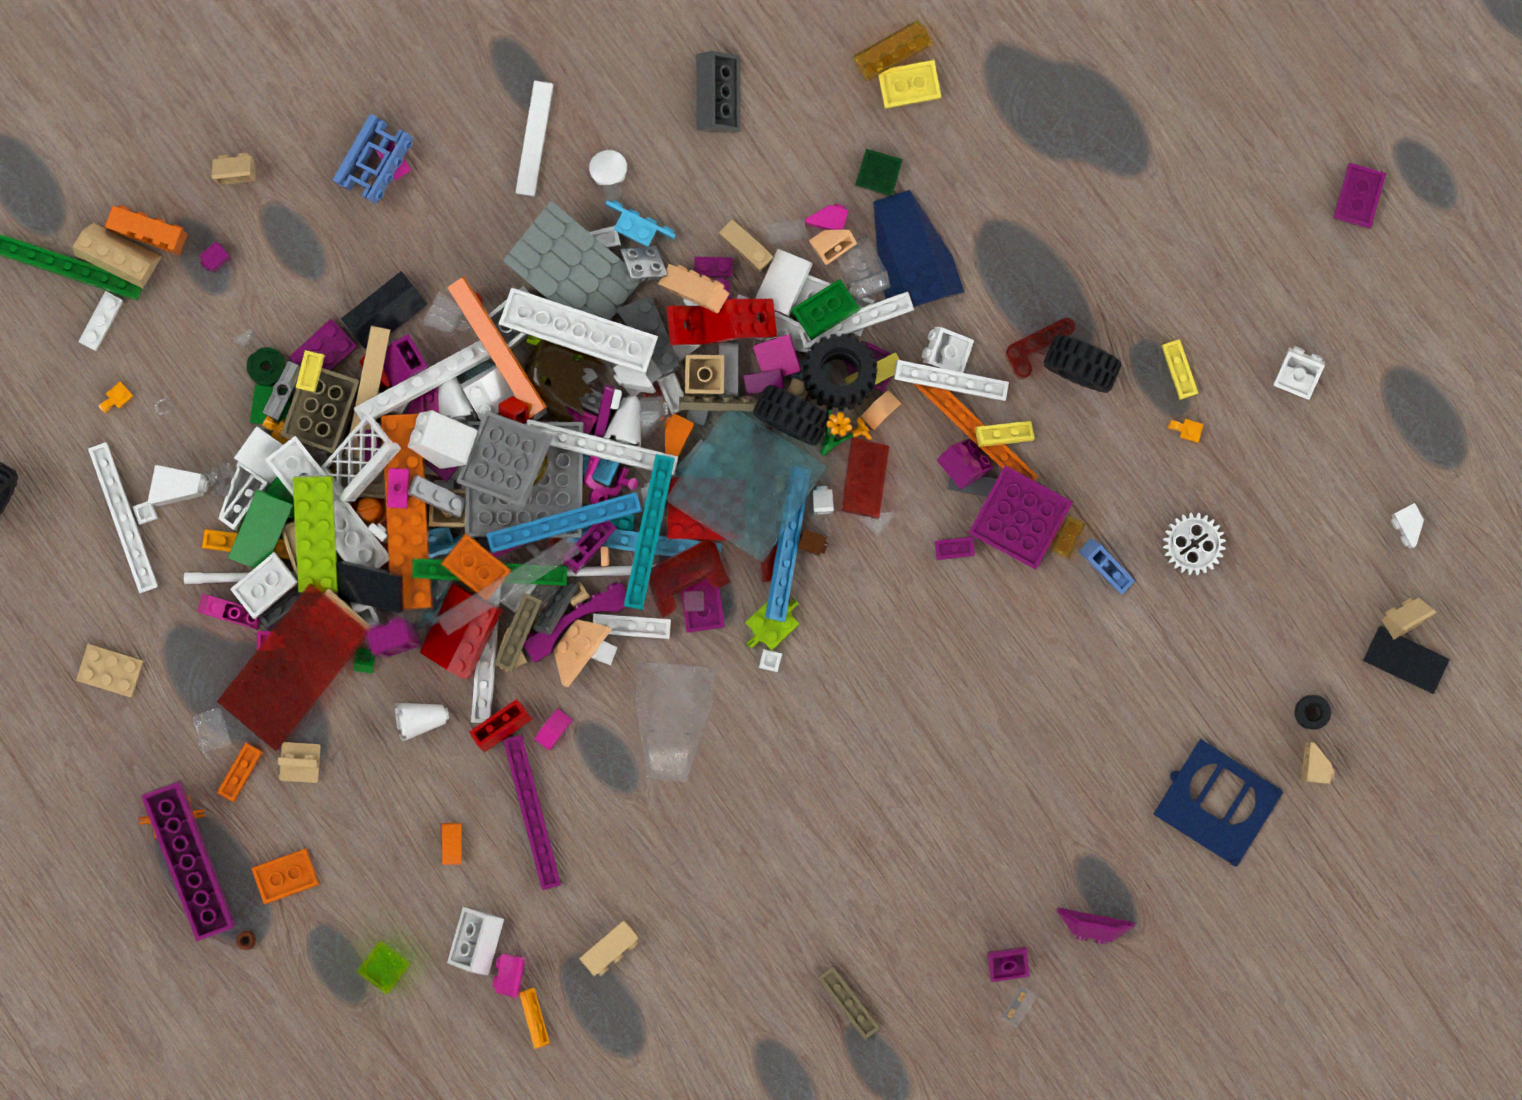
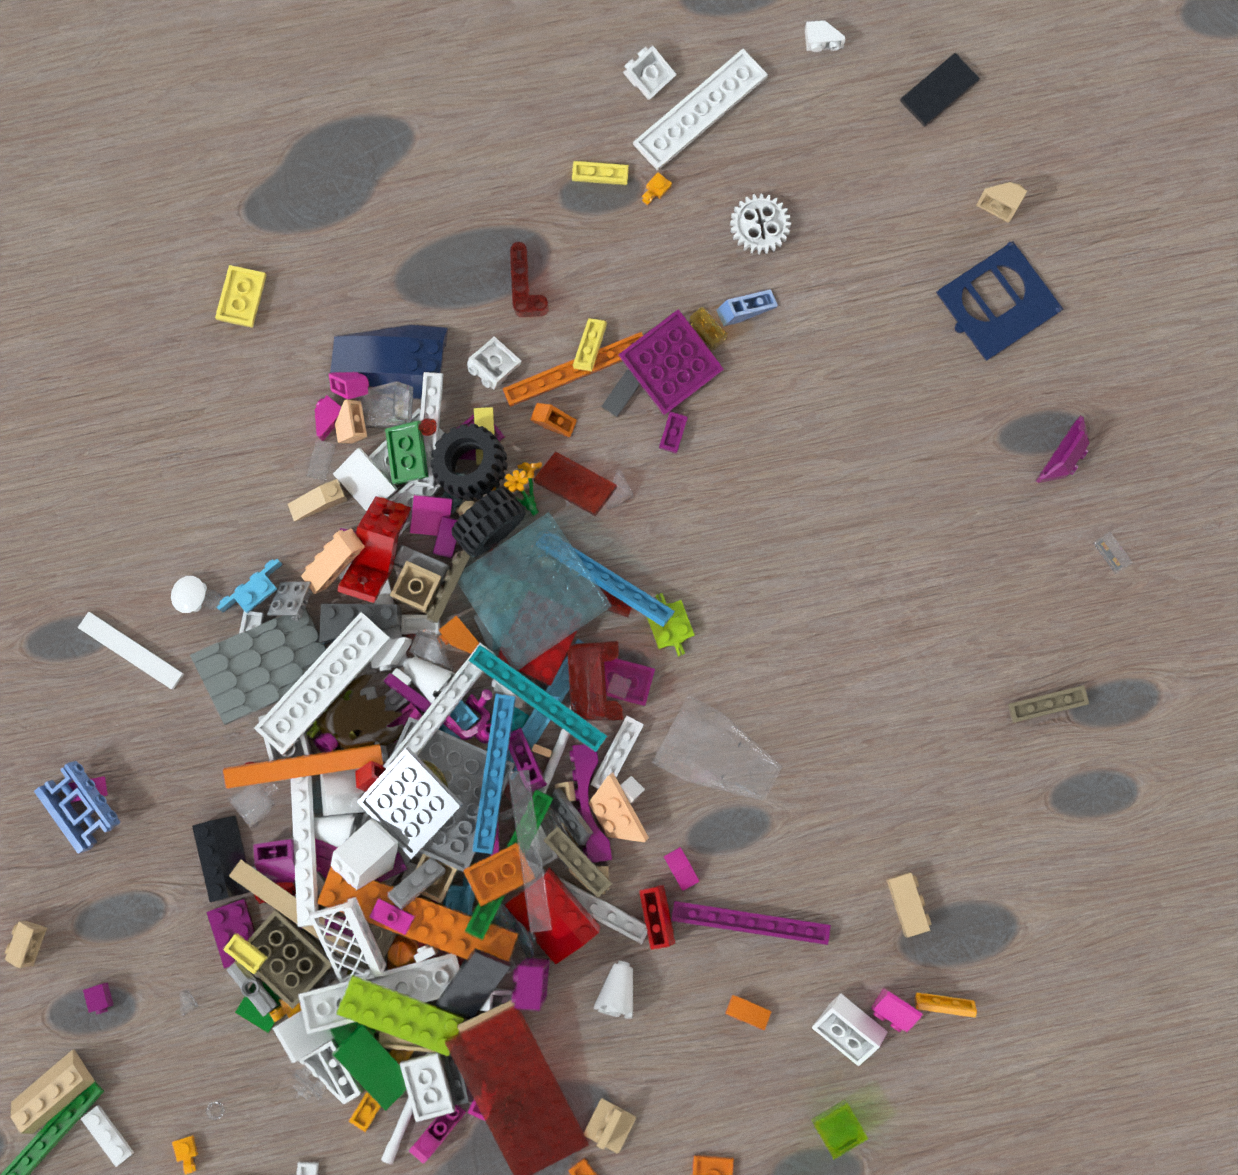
camera: 65 degrees left, 5 degrees down
orange wedge [105,205,188,256] -> none
white slope [147,465,209,506] -> none
dark green plate [246,347,286,386] -> none
green slope [353,647,376,674] -> none
light grey tile [686,410,709,426] -> none
magenta plate [694,257,733,278] -> none
dark grey slope [696,51,740,132] -> none
white tile [759,649,782,672] -> none
reddish brown brick [798,529,829,556] -> none
white slope [813,486,834,515] -> none
clear yellow brick [852,20,933,81] -> none
dark green plate [855,149,903,197] -> none
light nougat slope [861,390,901,430] -> none
white plate [893,360,1009,401] -> none
magenta slope [937,439,993,490] -> none
magenta slope [987,946,1030,982] -> none
black tyre [1044,335,1122,393] -> none
black tyre [1294,695,1331,730] -> none
tan slope [1382,598,1436,639] -> none
none -> magenta beam [313,733,339,753]
none -> dark pink slope [328,372,369,399]
none -> clear red plate [418,418,437,436]
none -> orange slope [530,403,577,437]
none -> white plate [633,49,768,171]

